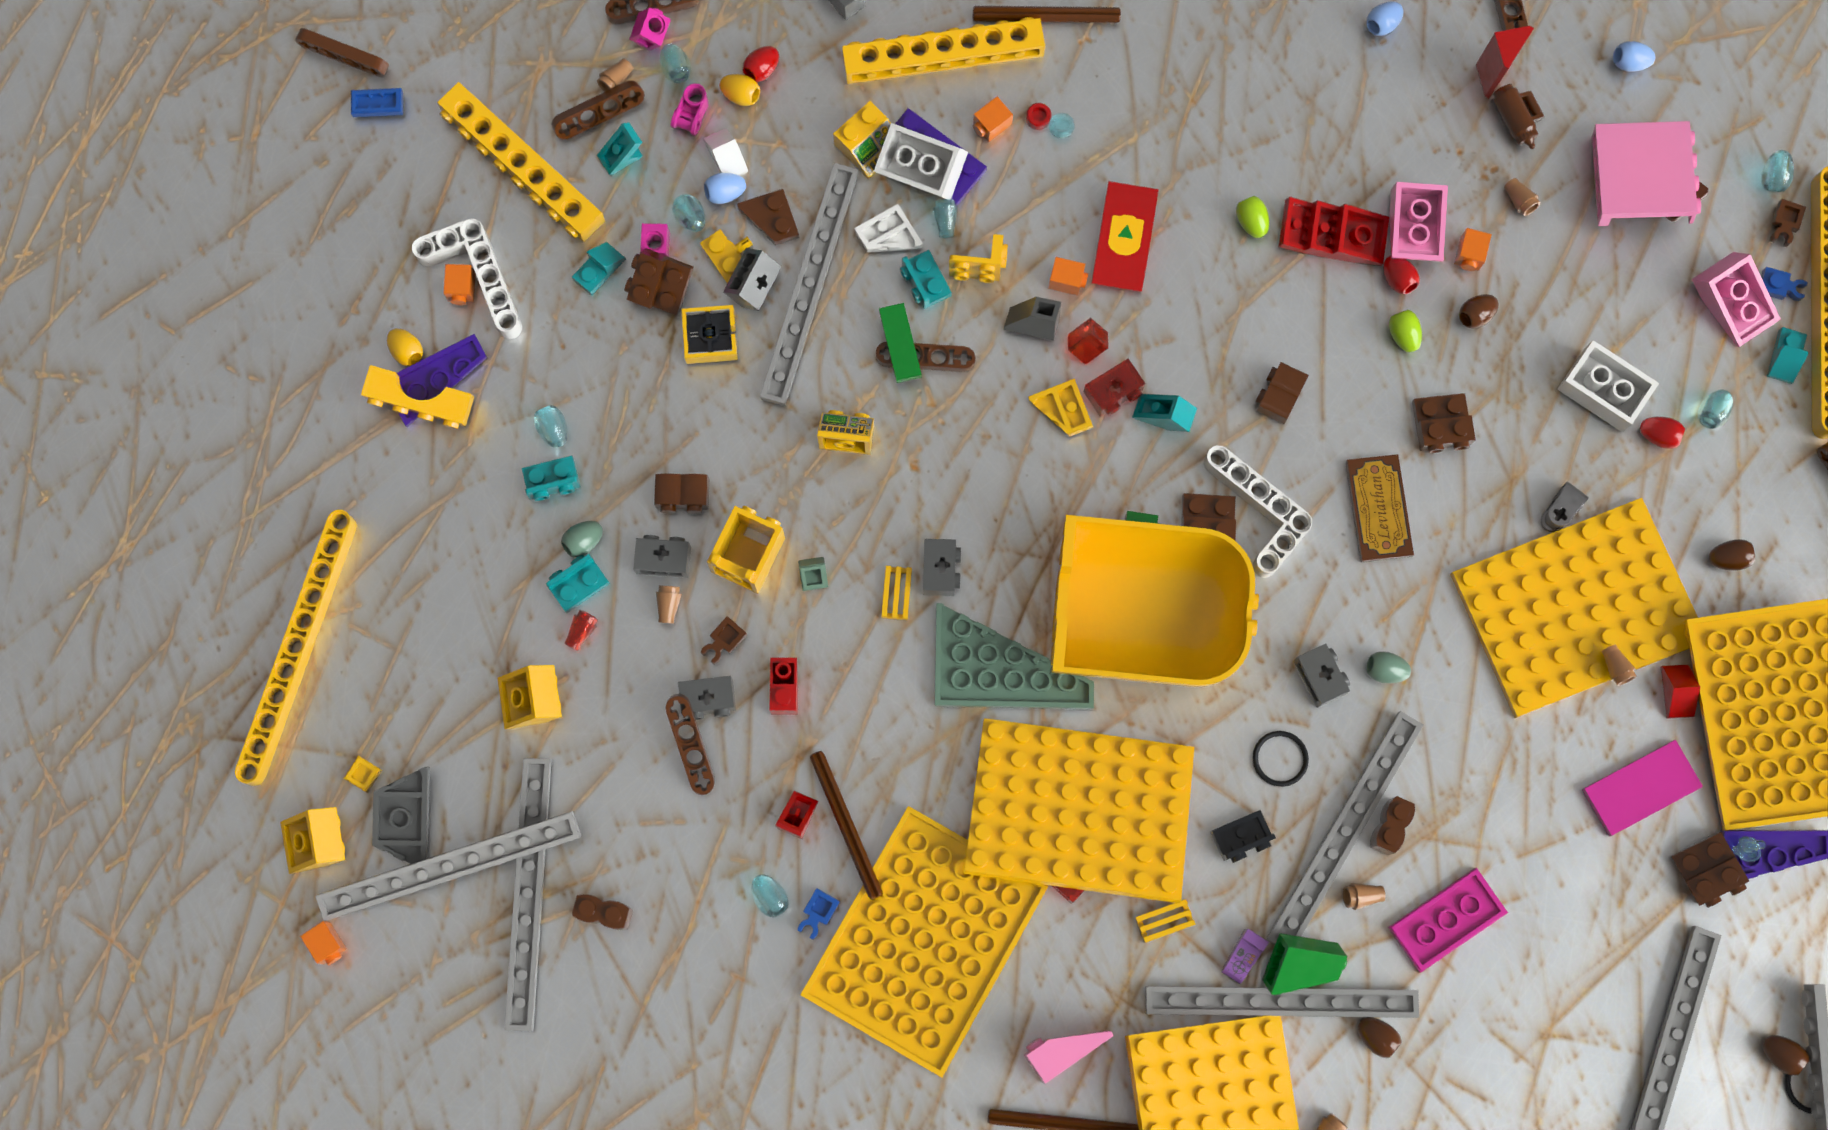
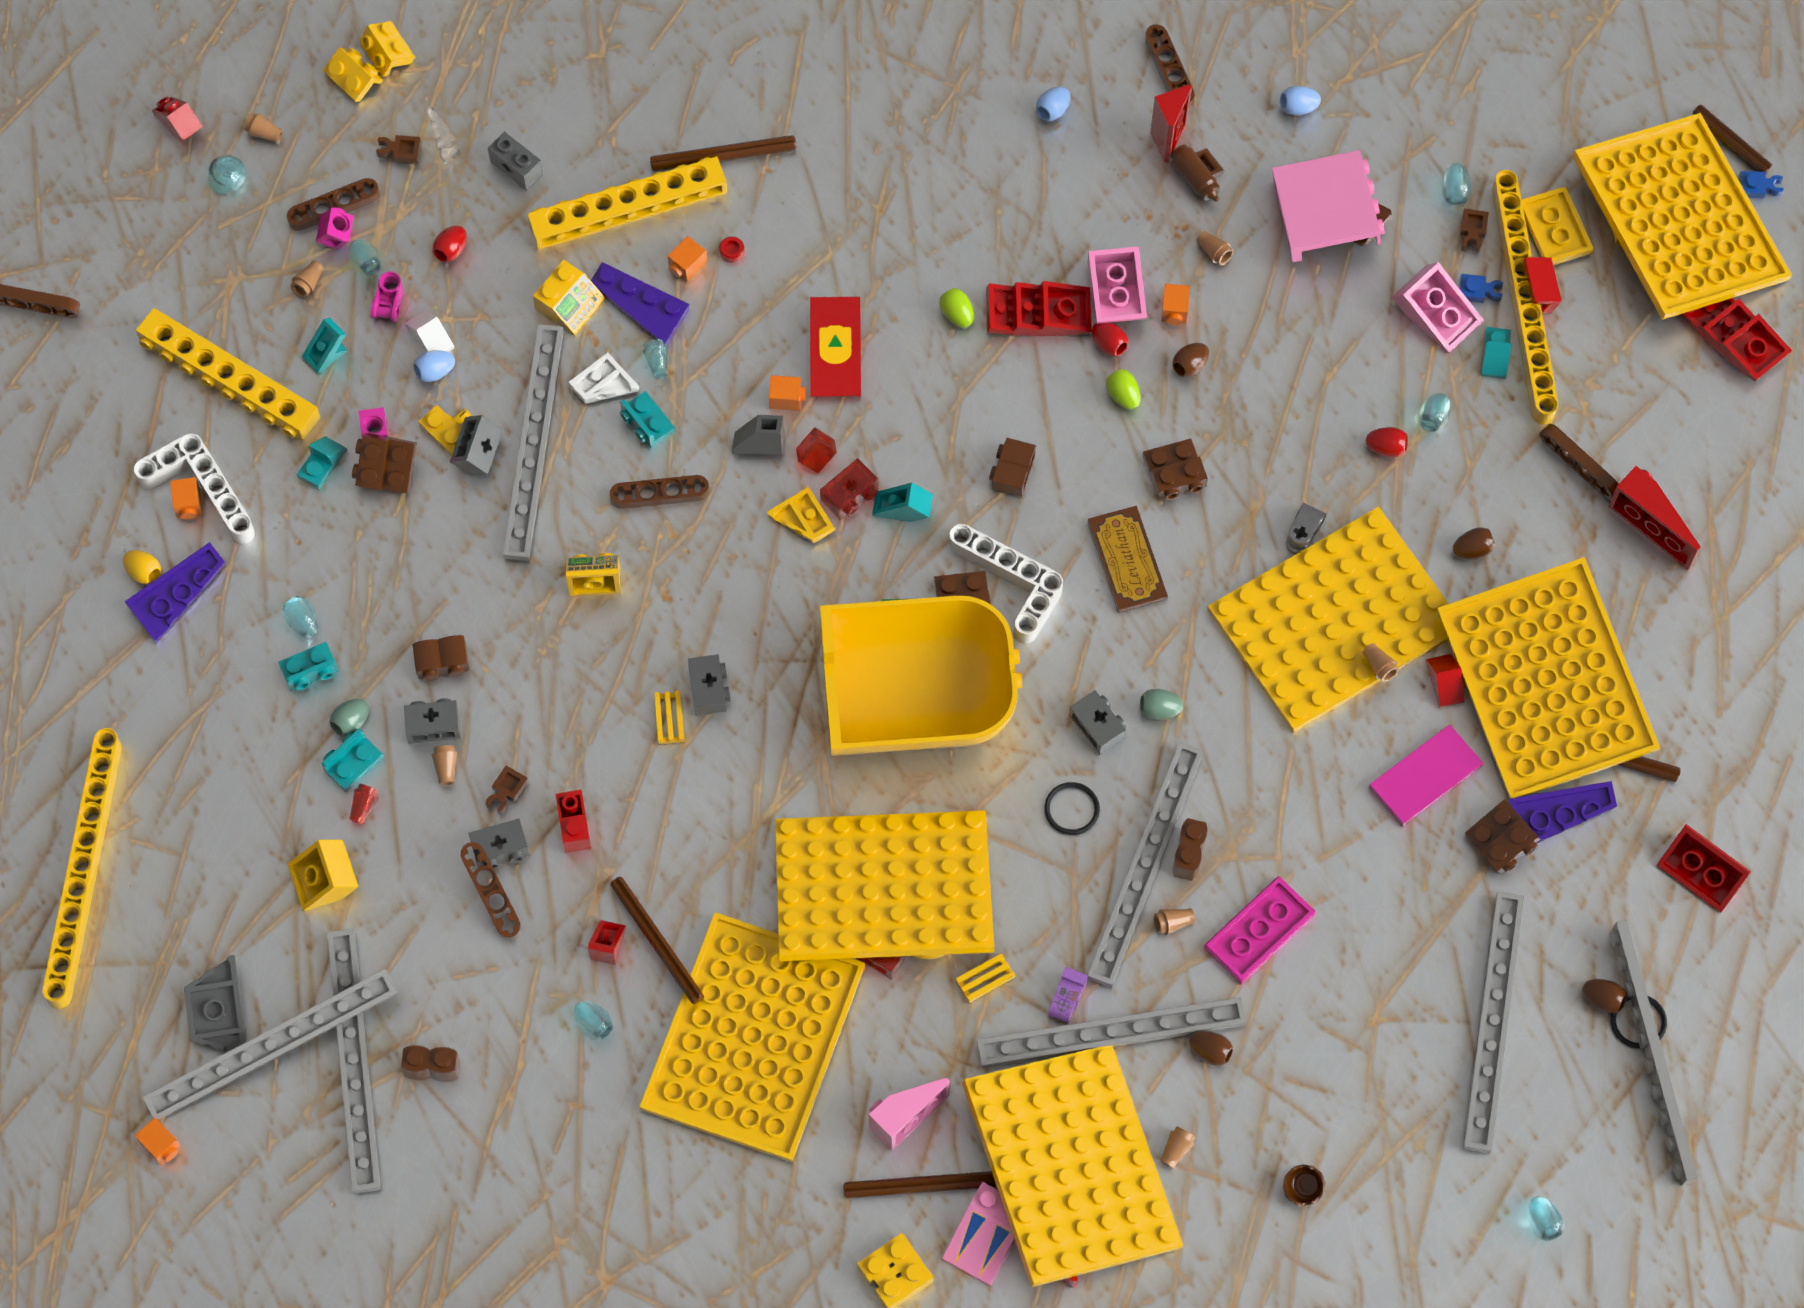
camera: 10 degrees left, 10 degrees down
yellow slope [280,807,345,874] -> none
yellow tile [344,756,382,793] -> none
blue plate [351,88,403,117] -> none
yellow arch [361,365,474,429] -> none
reddish brown beam [551,81,645,139] -> none
clear light blue animal [672,194,706,232] -> none
piece [682,305,738,364] -> none
yellow container [707,506,785,594] -> none
yellow animal [719,74,760,106] -> none
reddish brown wing [737,189,799,245] -> none
sand green slope [798,557,828,591] -> none
blue plate [798,888,840,940] -> none
white brick [874,123,968,200] -> none
green tile [879,303,922,383] -> none
sand green wing [935,603,1094,709] -> none
yellow bracket [949,234,1008,283] -> none
clear light blue plate [1049,113,1075,138] -> none
black bracket [1211,810,1276,863] -> none
green slope [1262,933,1348,995] -> none
white brick [1557,340,1659,432] -> none
clear light blue plate [1732,836,1766,862] -> none

